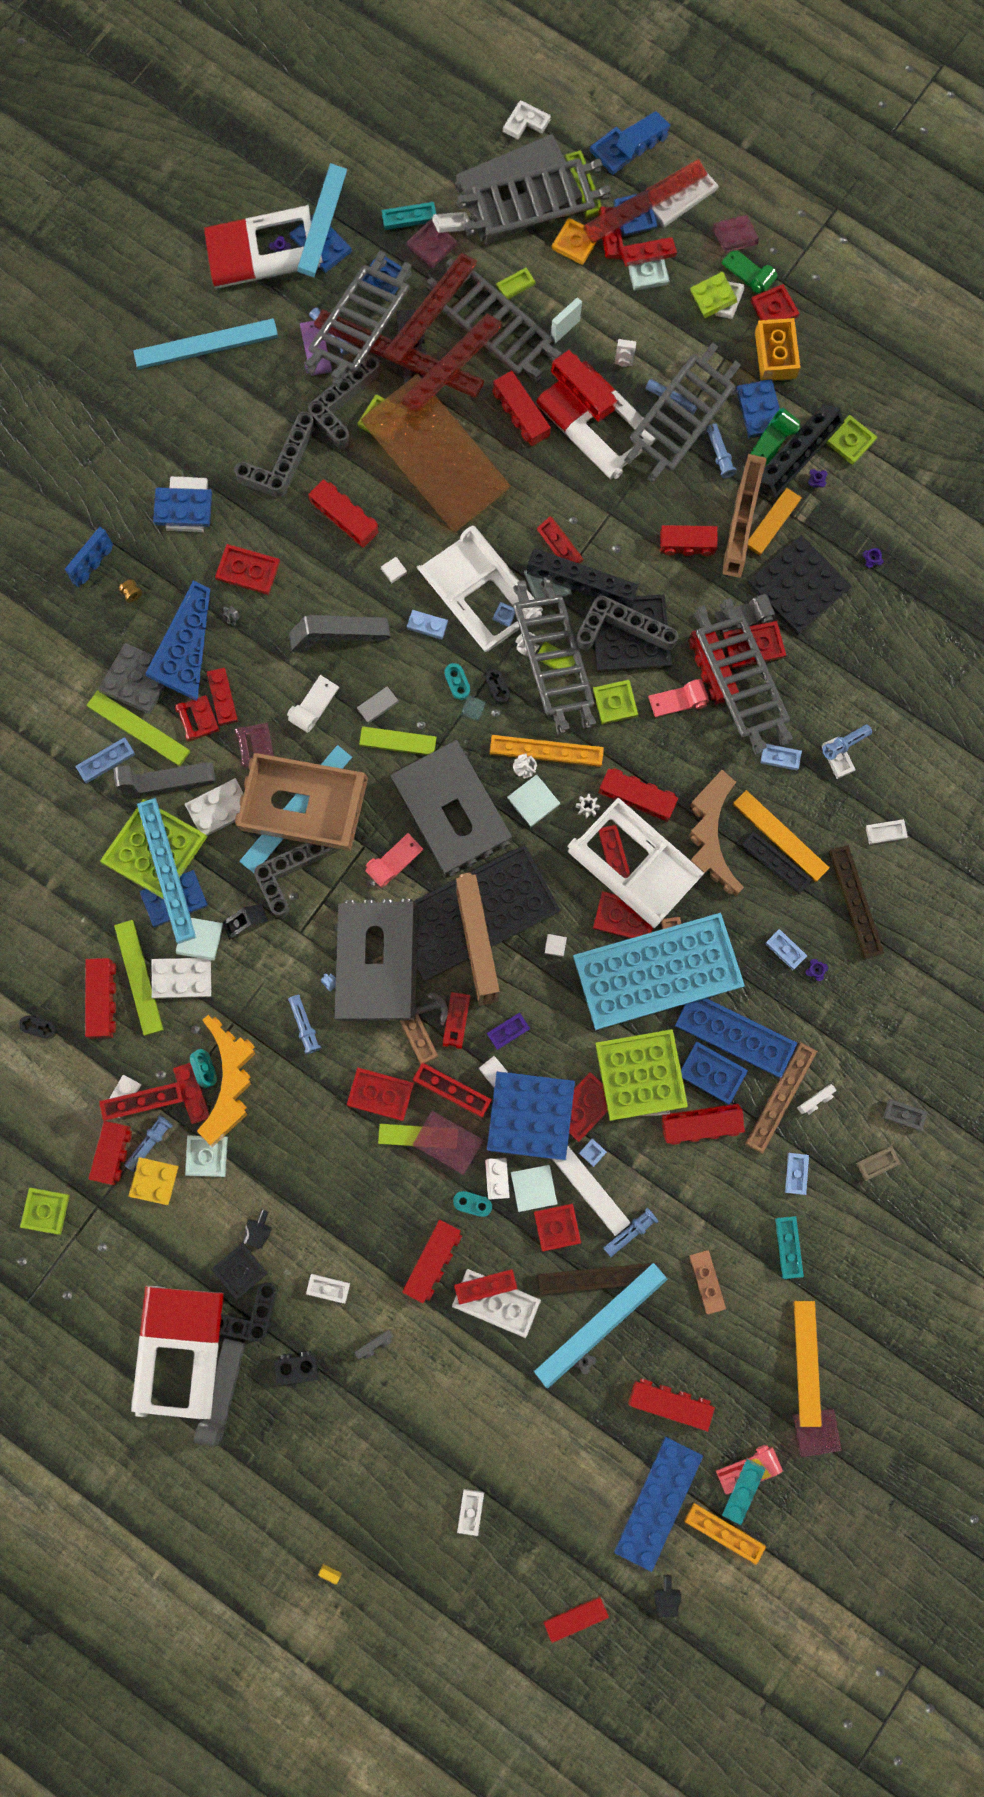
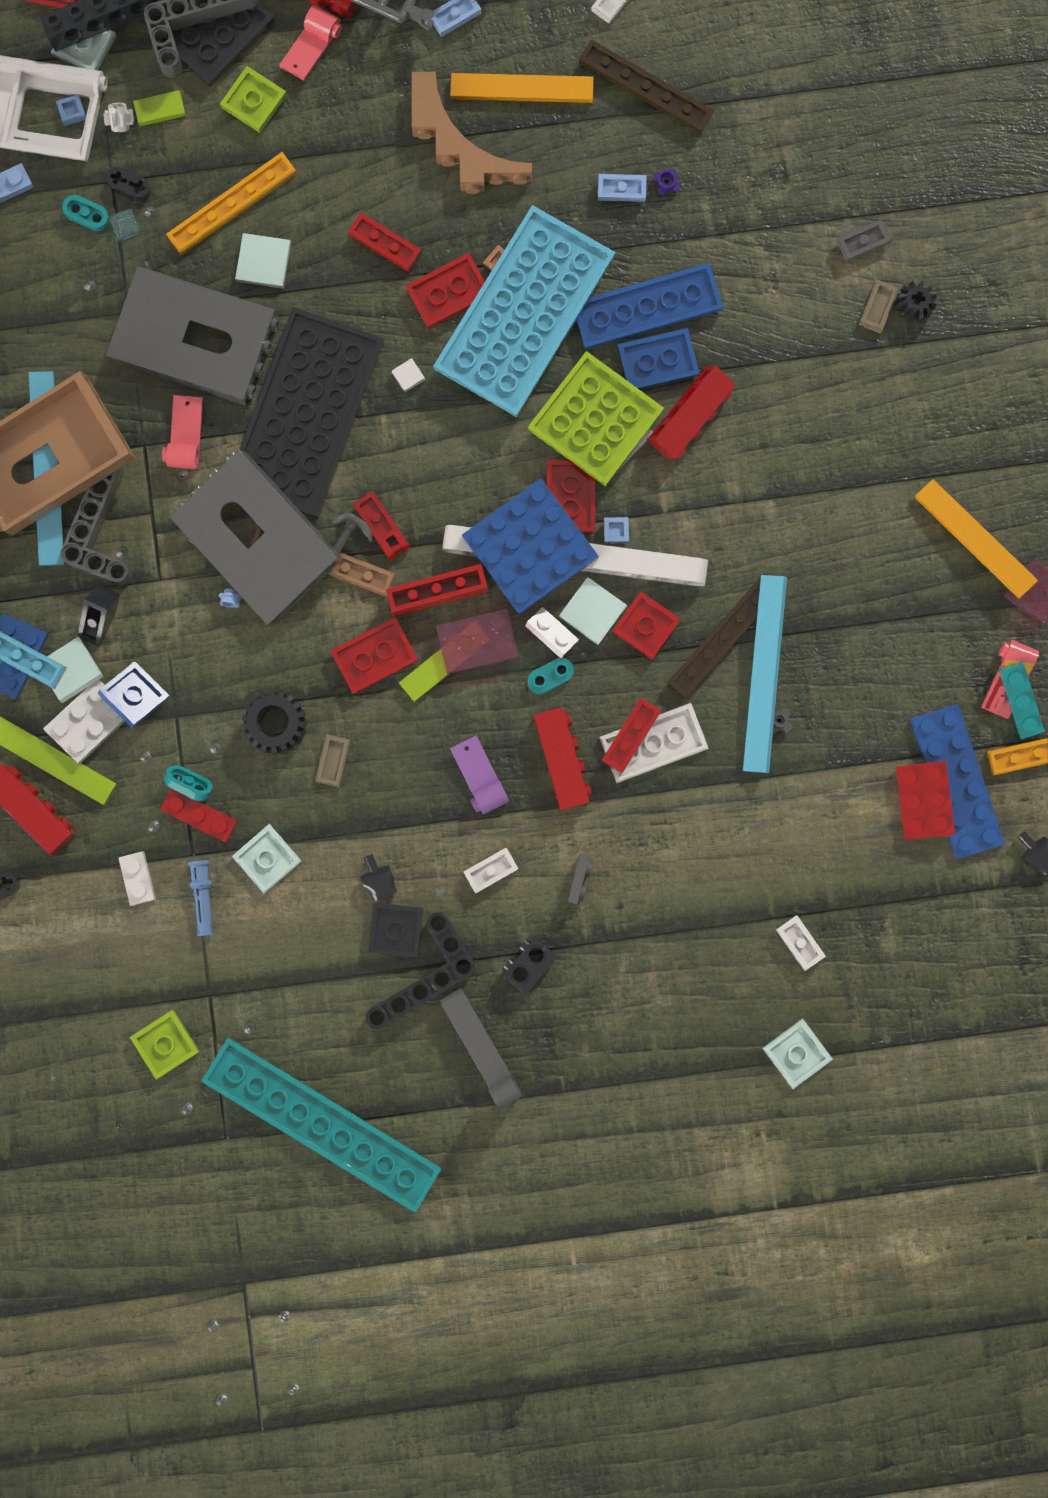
camera: 40 degrees left, 5 degrees up
red brick [88,1121,132,1185] -> none
red brick [98,1082,183,1121] -> none
yellow plate [129,1157,178,1205] -> none
piece [131,1286,223,1419] -> none
light orange arch [197,1015,255,1147] -> none
medium blue pin [288,995,321,1054] -> none
yellow tile [319,1564,342,1585] -> none
light grey tile [357,686,399,724] -> none
lime tile [359,727,437,755] -> none
medium nougat panel [456,873,500,1006] -> none
dark purple plate [487,1013,530,1050] -> none
dark grey bar [513,576,596,734] -> none
white gear [513,754,537,778] -> none
red tile [543,1596,609,1643] -> none
white piece [567,798,704,928] -> none
white gear [576,794,600,819] -> none
red brick [598,768,678,823] -> none
medium blue pin [603,1208,659,1257] -> none
red brick [628,1378,715,1431] -> none
nougat plate [689,1250,726,1315] -> none
black tile [741,831,812,894] -> none
medium nougat tile [745,1042,818,1154] -> none
teal plate [775,1216,804,1279] -> none
light blue plate [785,1153,809,1195] -> none
white plate [797,1084,837,1115] -> none
none -> plate [98,662,169,728]
none -> teal plate [201,1038,442,1212]
none -> black tyre [242,690,307,755]
none -> dark tan tile [315,734,351,788]
none -> medium lavender door [450,735,509,815]
none -> light aqua tile [762,1019,833,1089]
none -> black gear [896,281,937,323]
none -> red plate [896,761,956,840]

